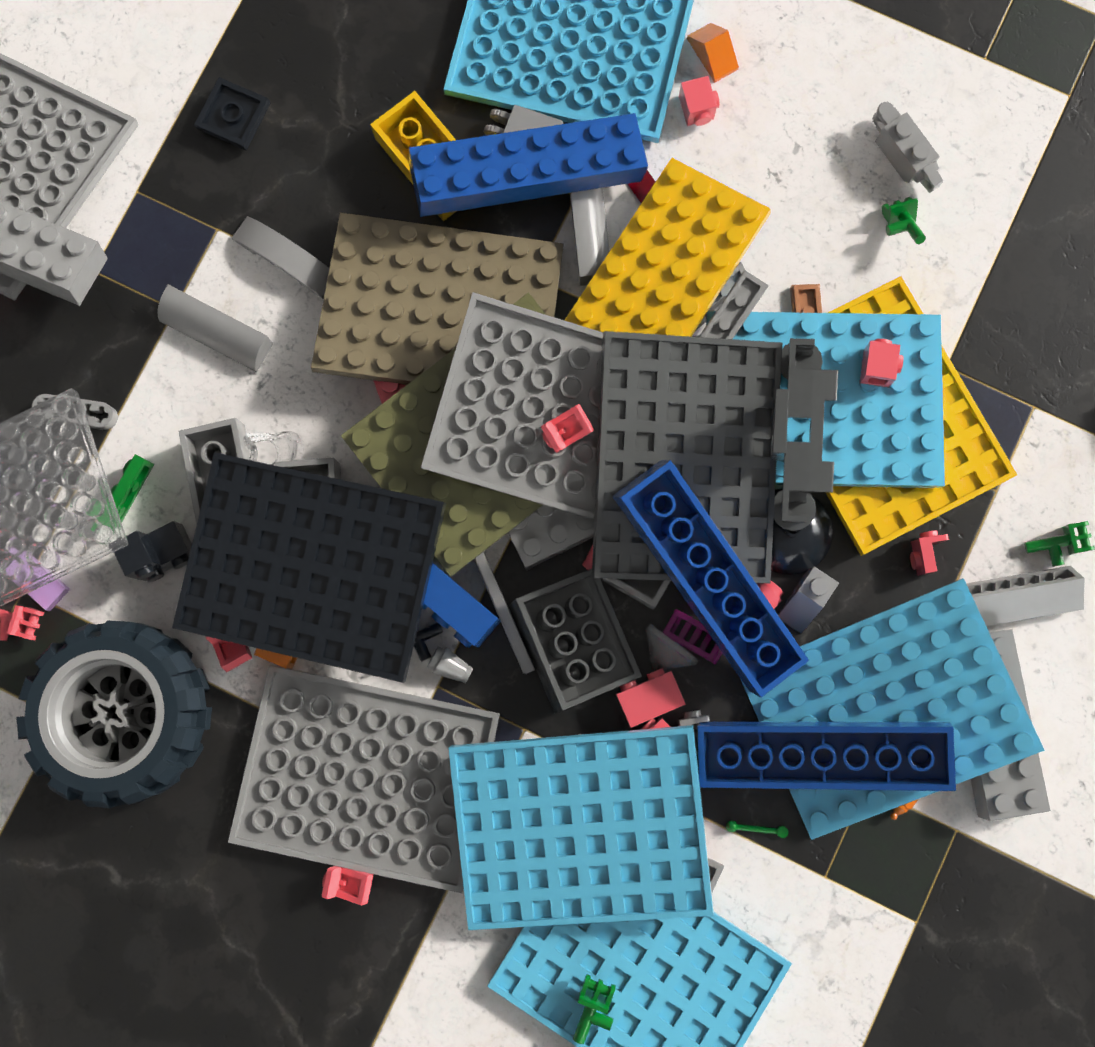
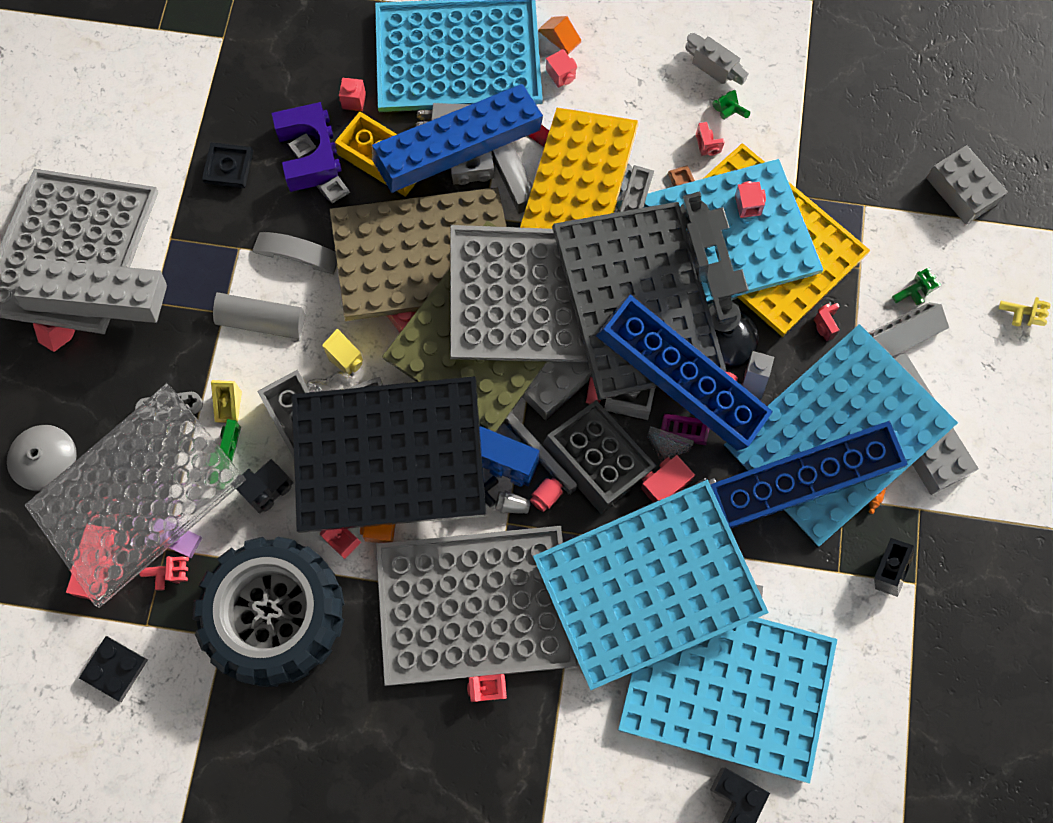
camera: 25 degrees left, 10 degrees down
coral bracket [541,404,594,453] -> none
green arm [573,974,616,1044] -> none
green hinge [726,820,789,838] -> none
none -> light yellow slope [211,380,242,423]
none -> dark purple arch [272,102,342,192]
none -> light grey slope [288,134,350,203]
none -> light yellow slope [322,329,363,376]
none -> coral brick [339,78,366,111]
none -> light grey brick [451,151,494,185]
none -> coral brick [530,478,563,512]
none -> coral bracket [696,122,725,156]
none -> black brick [874,538,914,597]

